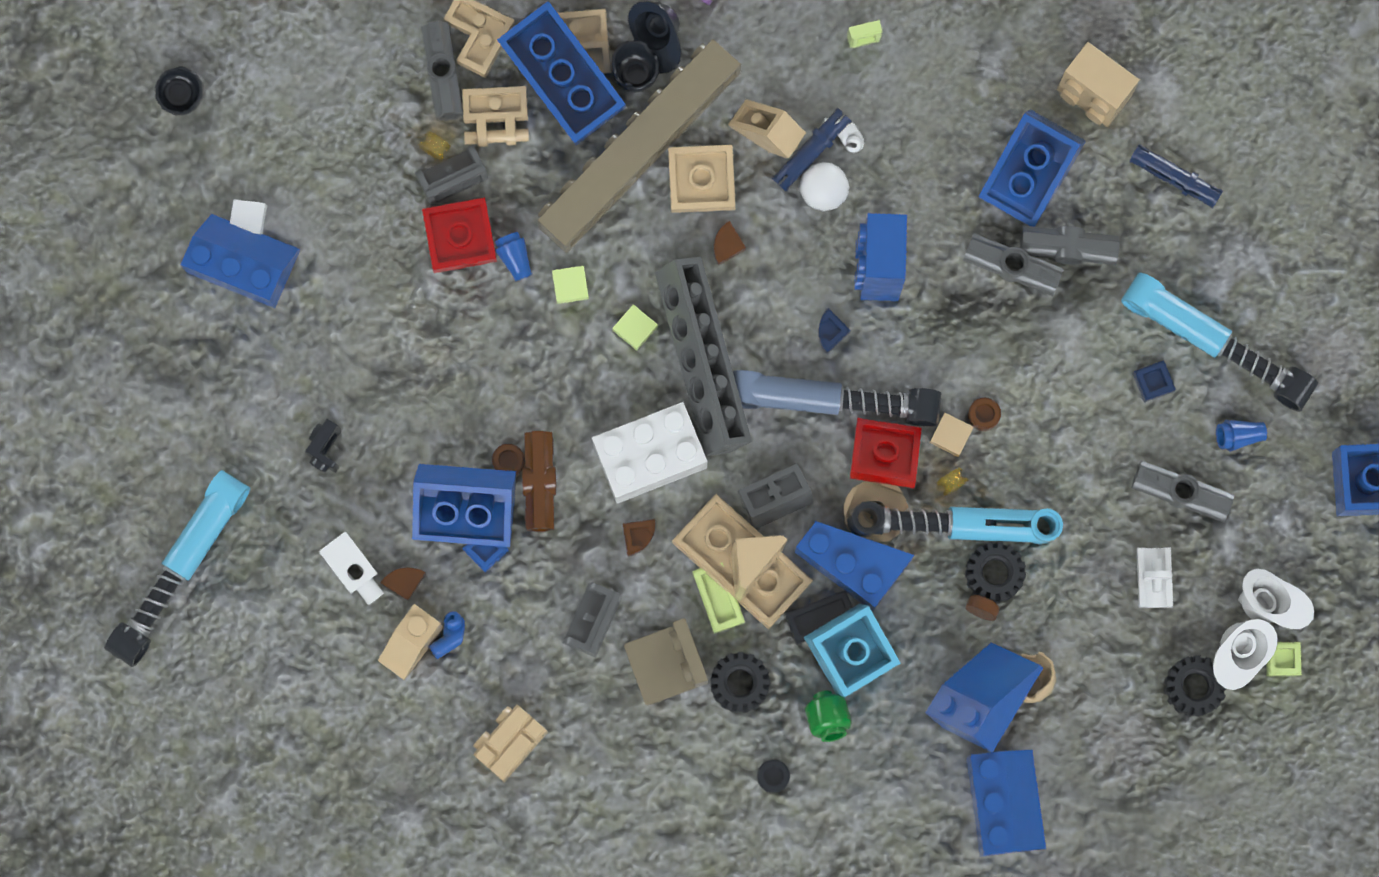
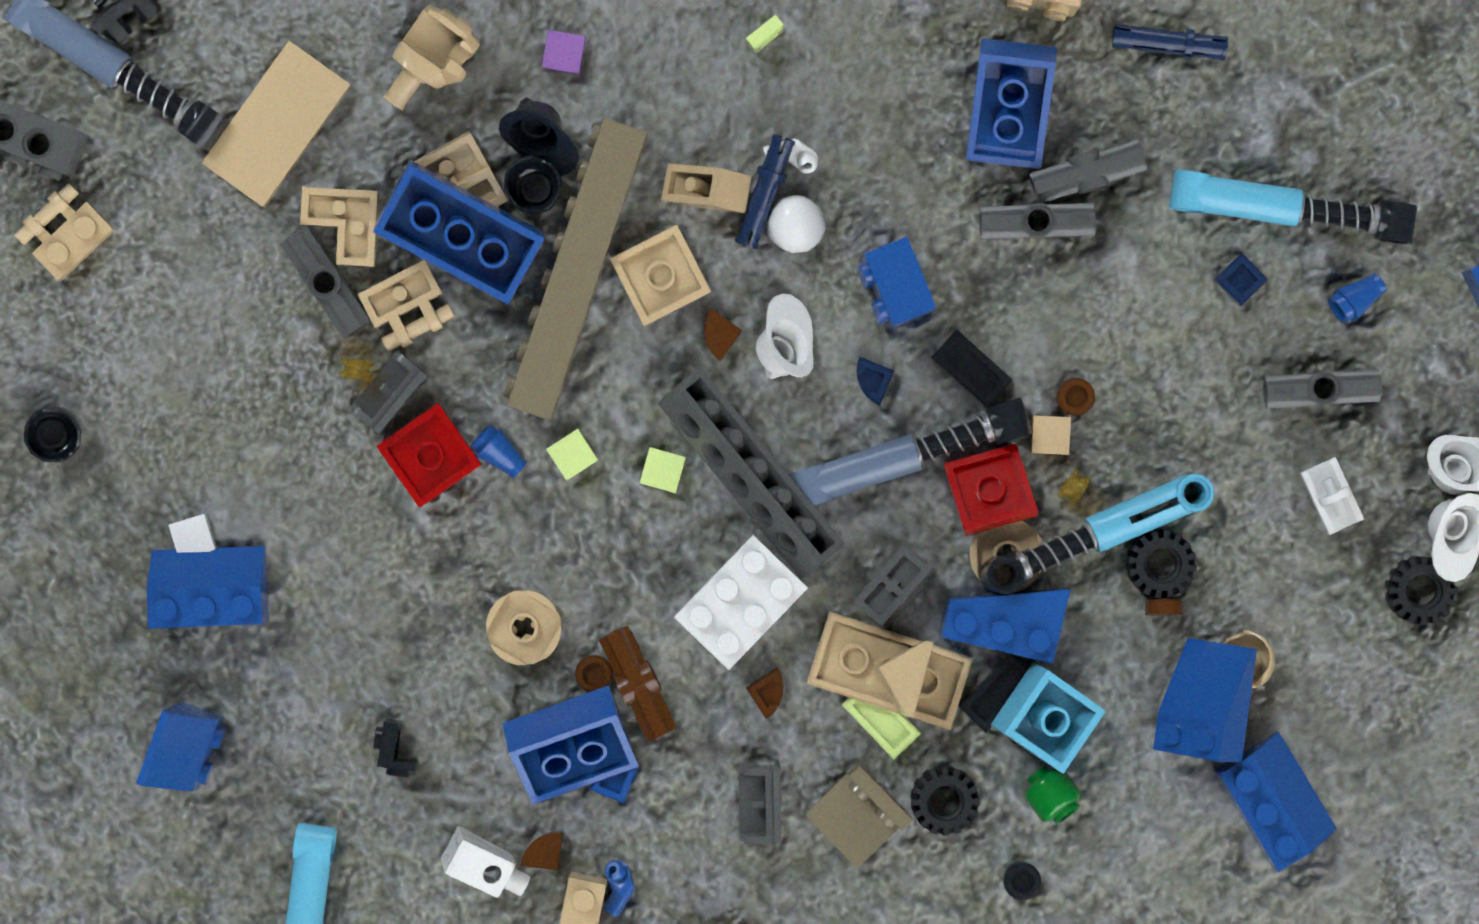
camera: 25 degrees left, 10 degrees up
none -> blue slope [136,702,226,791]
none -> tan plate [486,590,562,665]
none -> white piece [756,293,813,379]
none -> black tile [931,329,1013,408]

